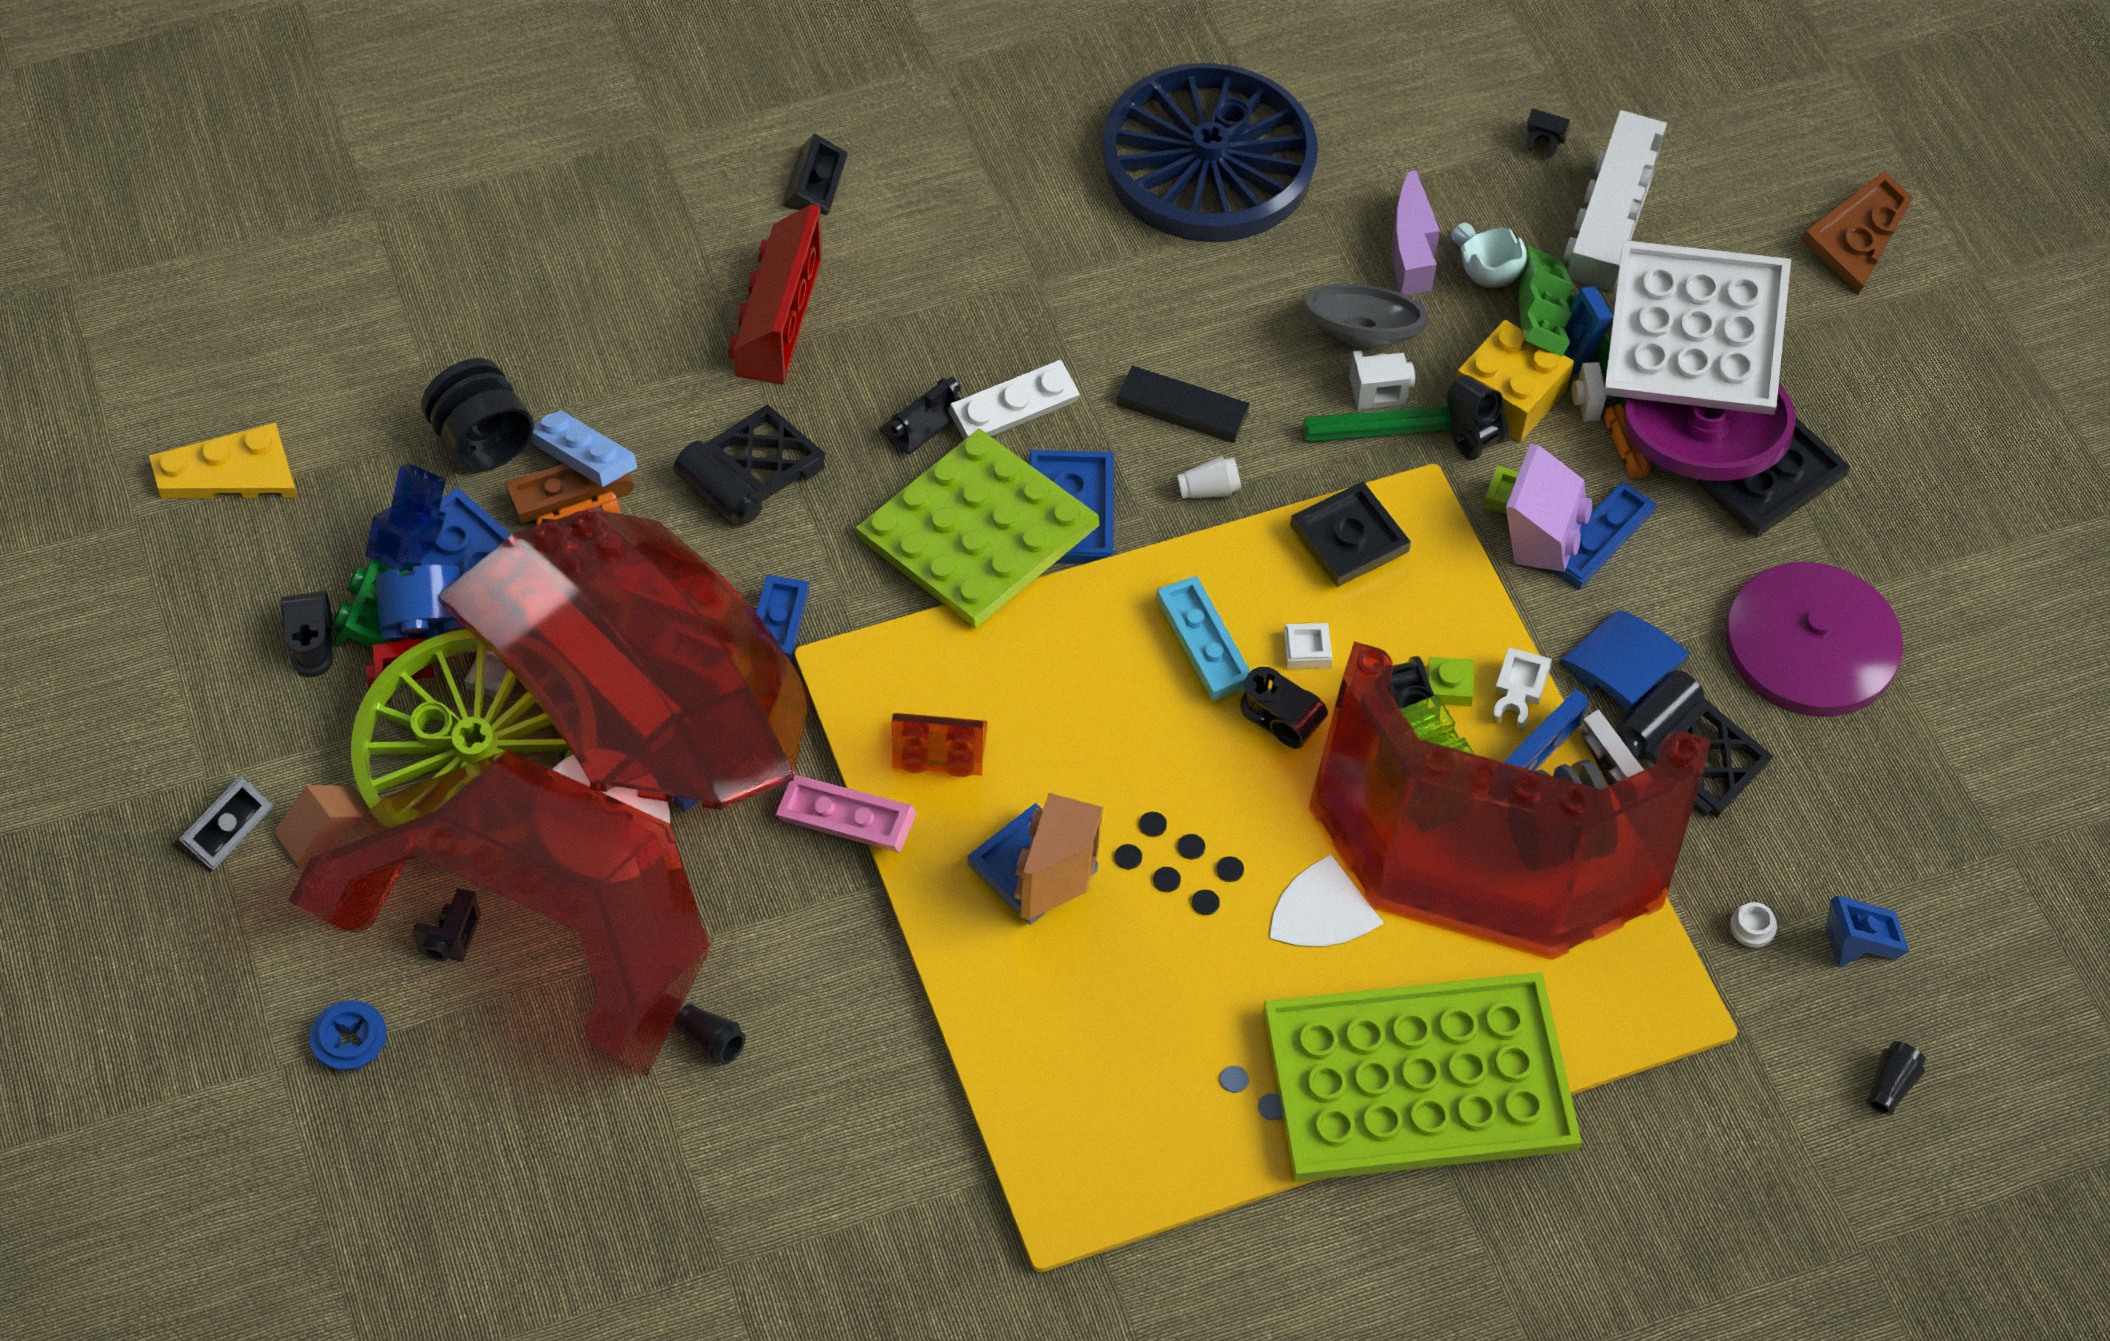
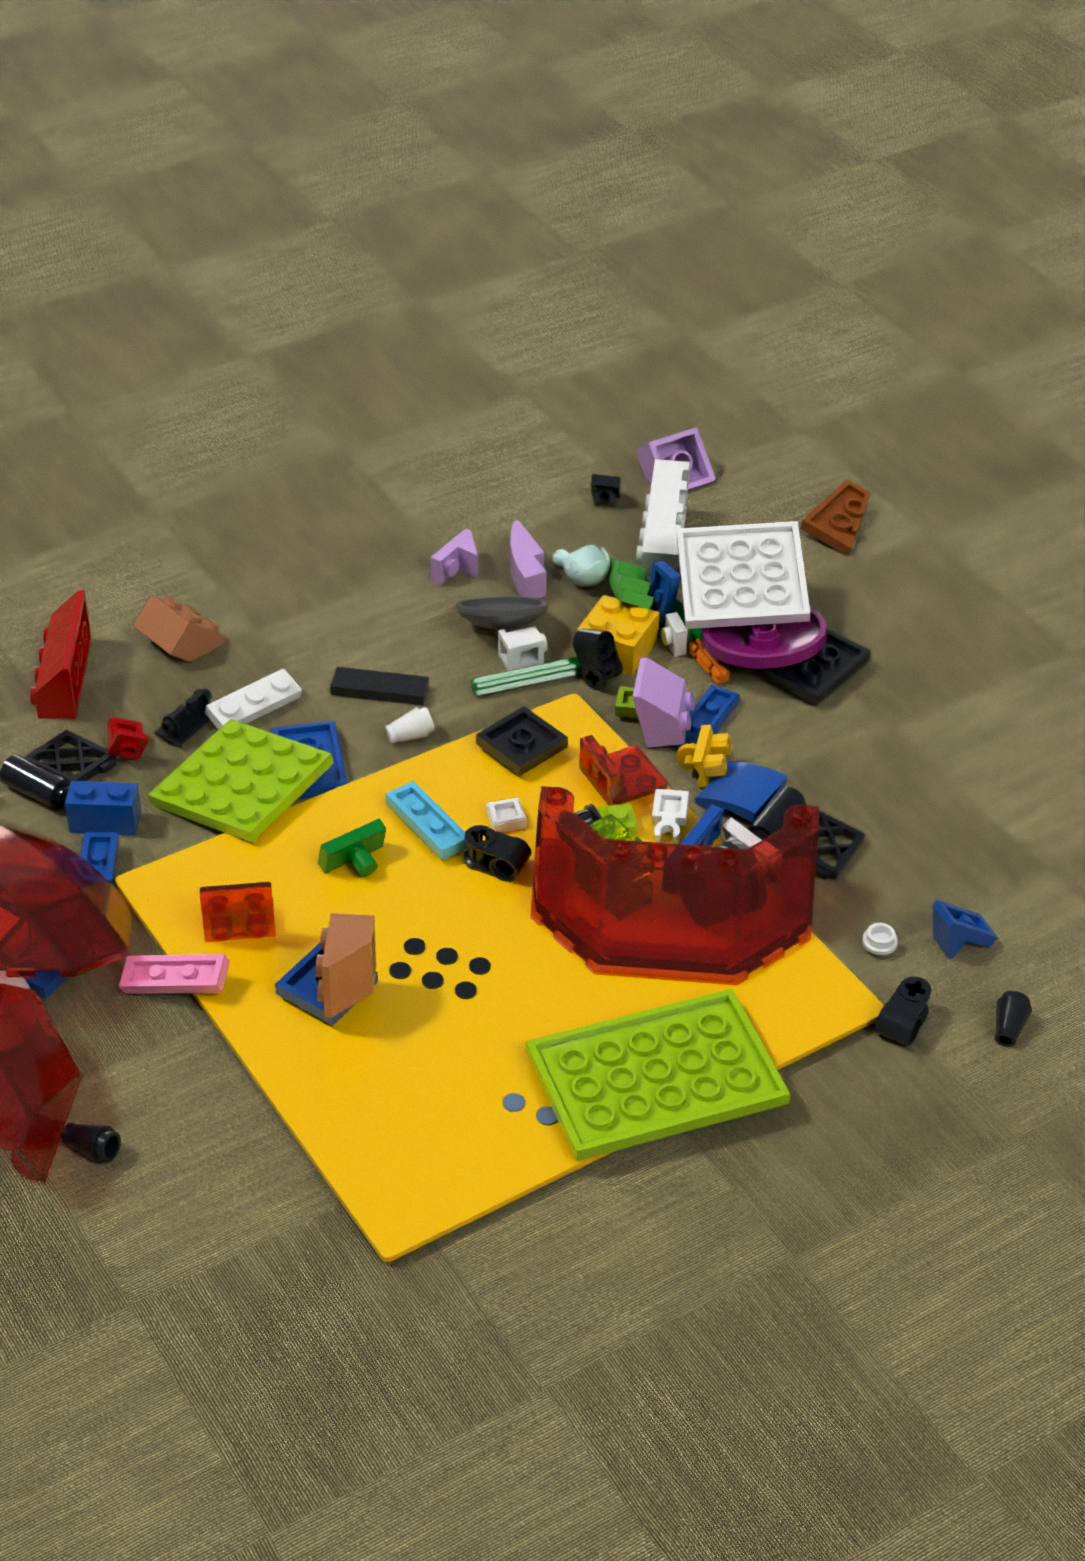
camera: 10 degrees left, 15 degrees down
black slope [782,133,848,215] -> none
dark blue piece [1103,63,1318,242] -> none
white sticker [1270,855,1384,946] -> none
magenta dish [1725,562,1903,717] -> none
none -> blue brick [65,781,142,836]
none -> red bracket [107,717,149,760]
none -> nougat slope [133,594,228,662]
none -> green tile [318,818,386,877]
none -> lavender slope [430,528,478,585]
none -> clear red bracket [579,735,668,806]
none -> lavender slope [635,427,716,490]
none -> yellow hips [676,725,732,787]
none -> black piece [875,976,932,1047]

